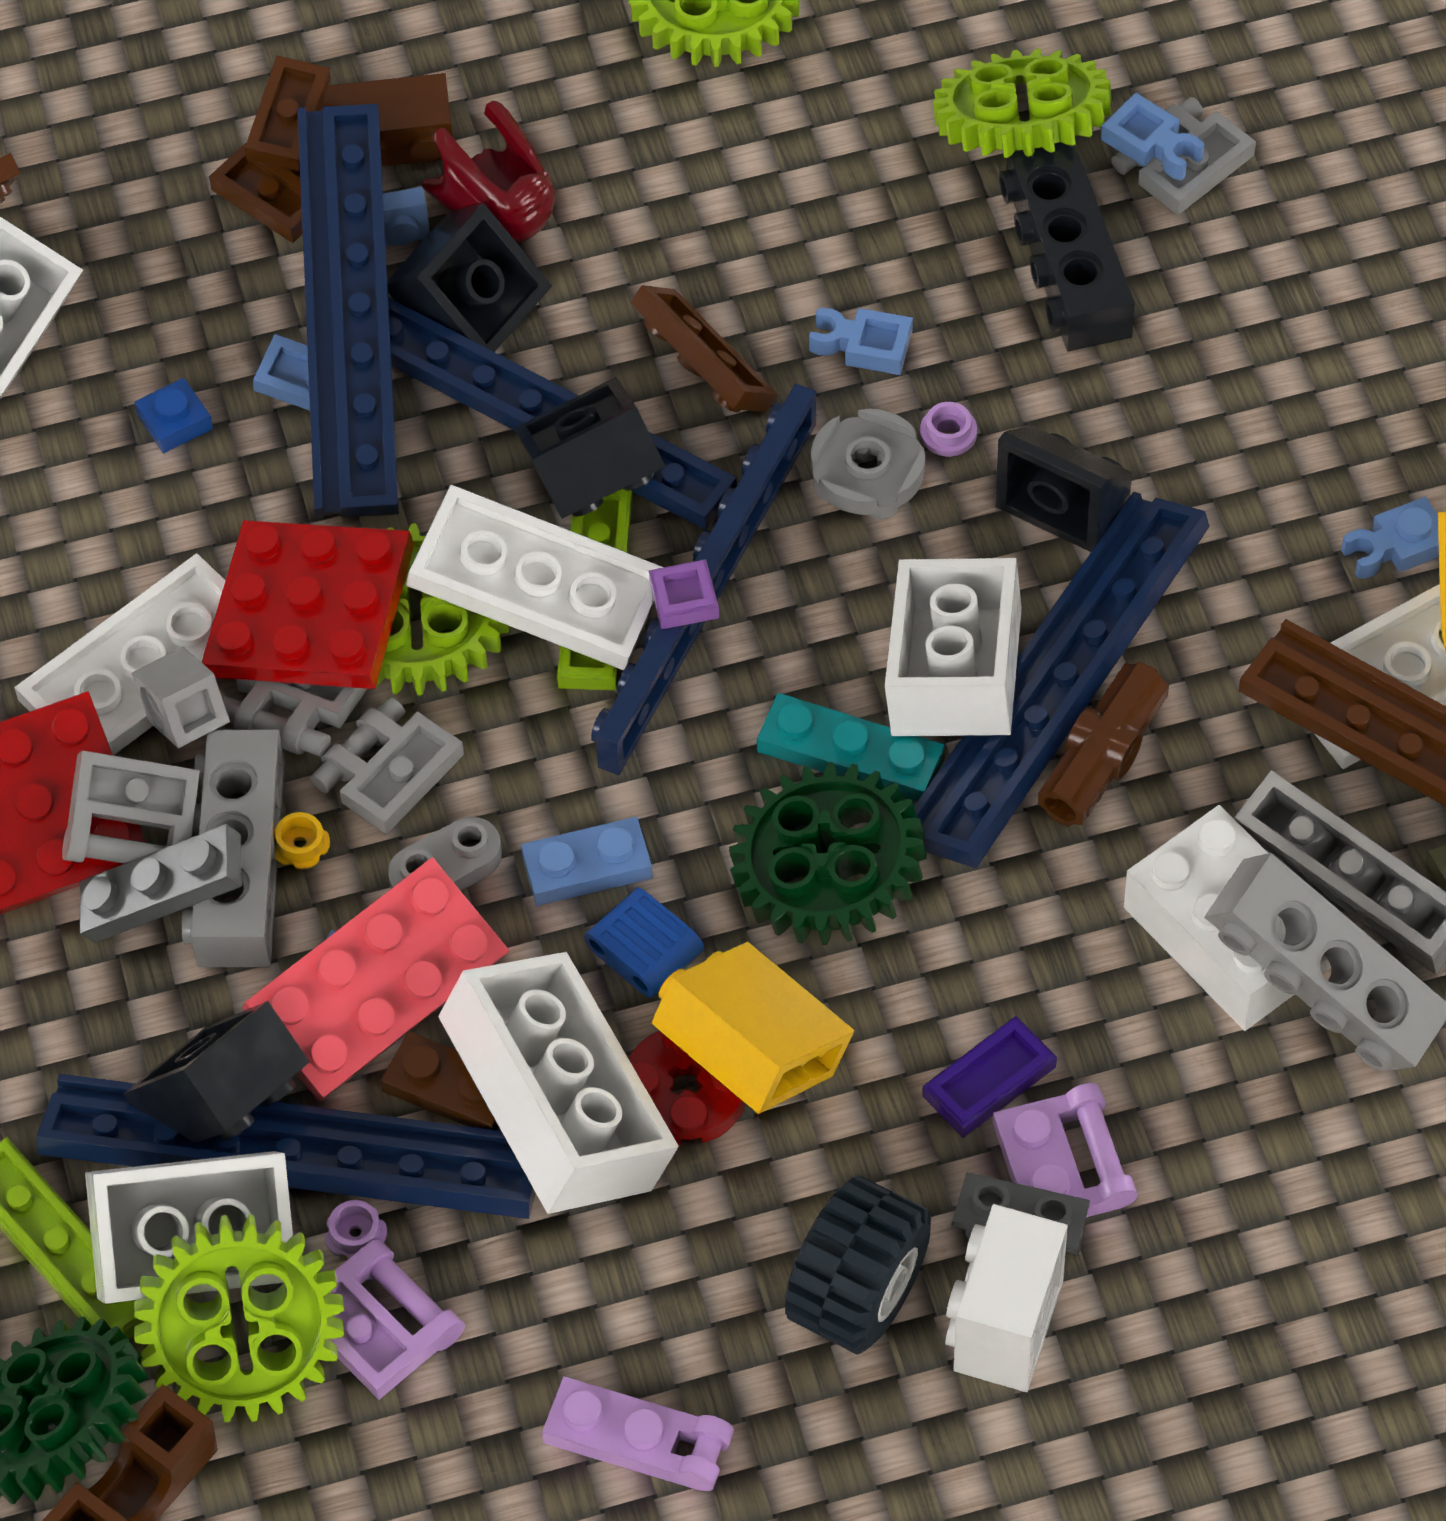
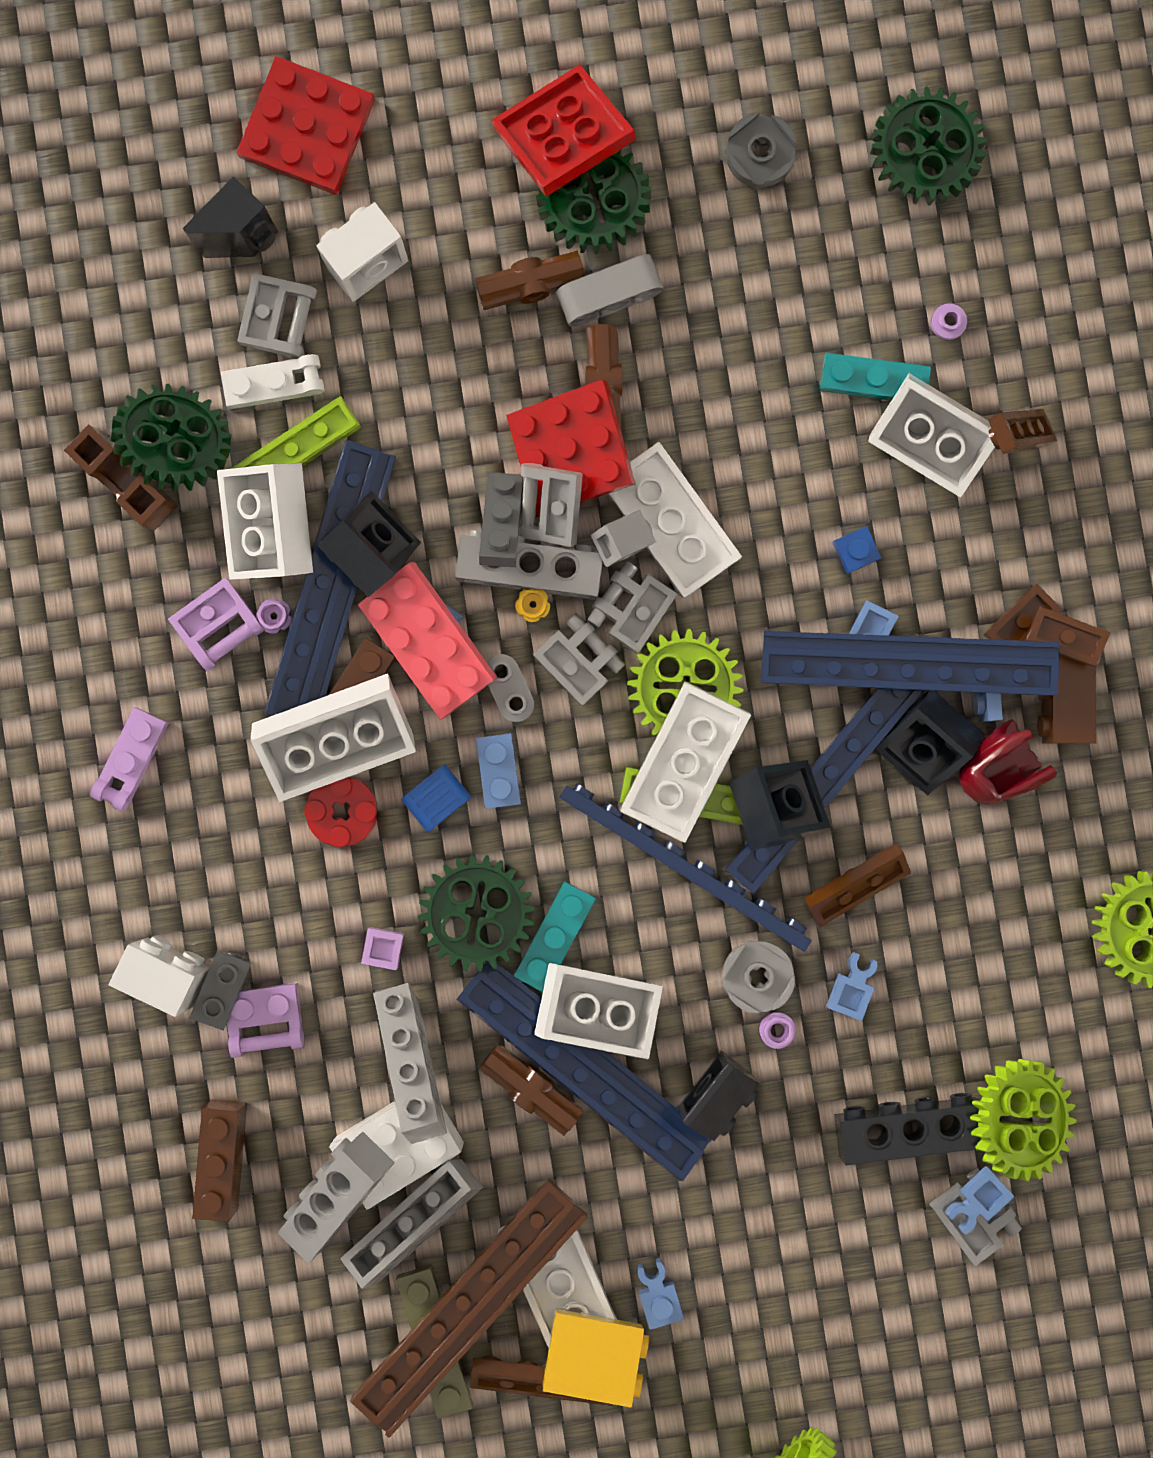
camera: 90 degrees right, 30 degrees up
lime gear [134,1215,344,1423] -> none
red plate [201,520,414,689] -> none
medium lavender tile [649,559,719,630] -> none
yellow brick [651,941,855,1114] -> none
black wheel [785,1175,931,1355] -> none
dark purple tile [922,1016,1057,1138] -> none
none -> reddish brown brick [192,1099,247,1222]
none -> lavender plate [361,927,405,970]
none -> light grey brick [373,983,447,1144]

